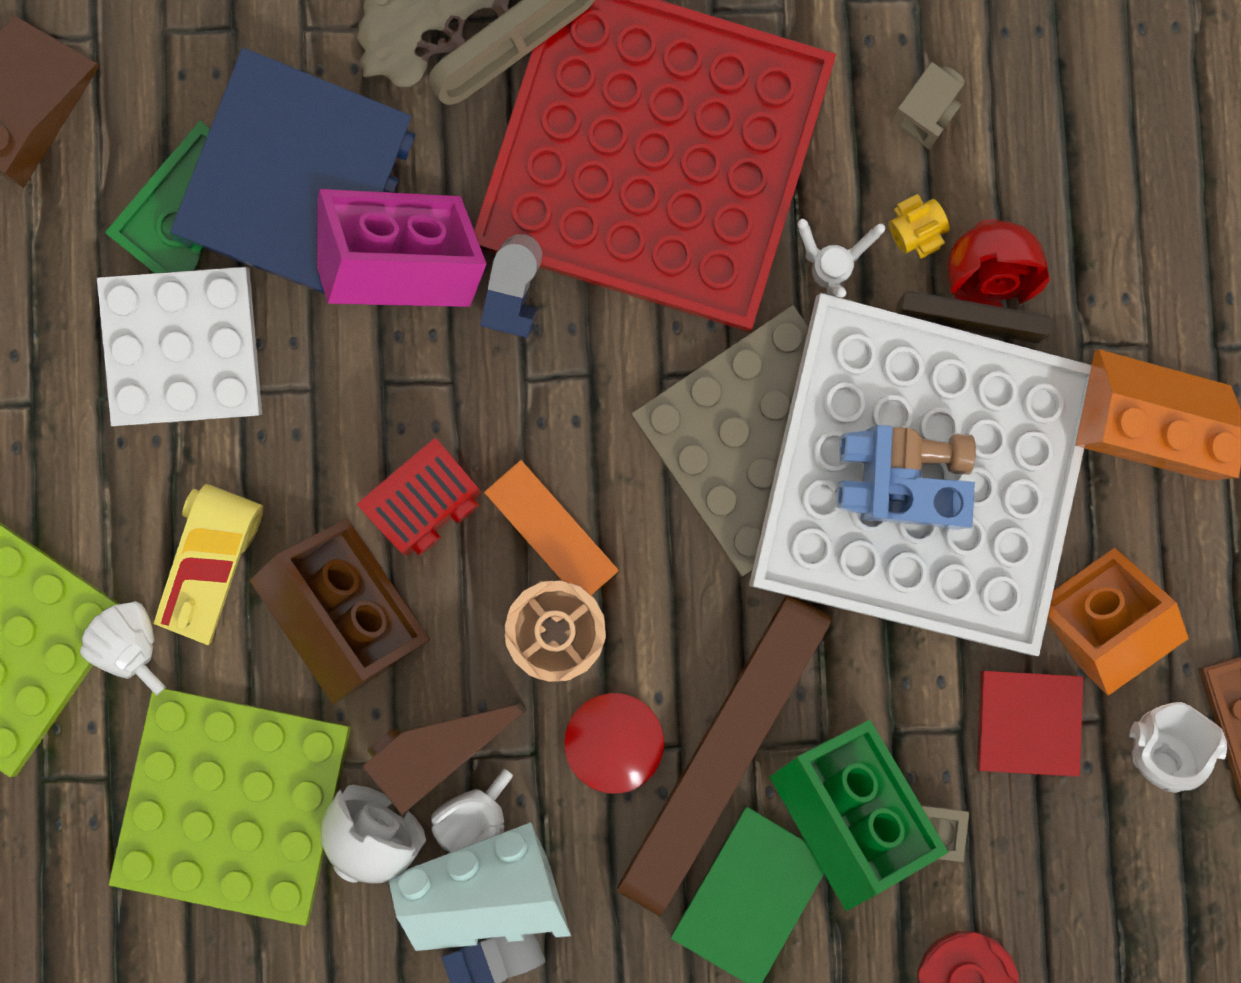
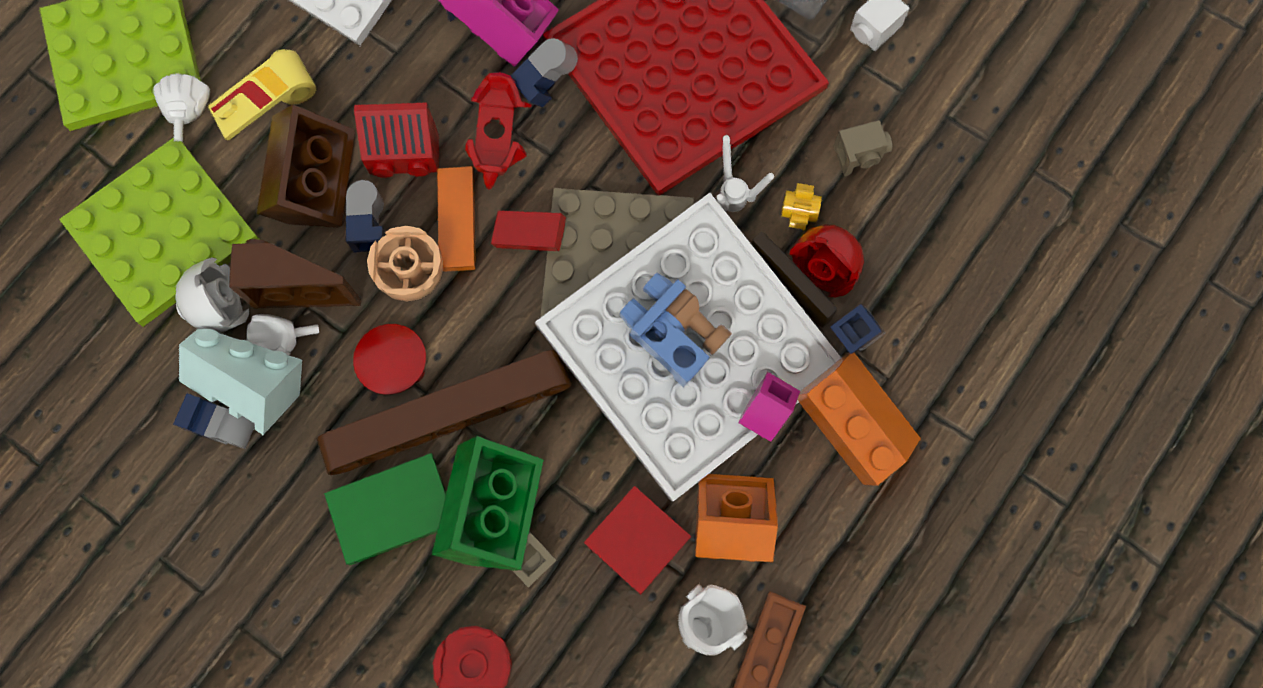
camera: 45 degrees right, 10 degrees down
none -> leg [346,180,386,253]
none -> red piece [465,72,532,190]
none -> red tile [491,211,566,251]
none -> dark pink brick [738,372,800,442]
none -> dark blue leg [831,304,886,354]

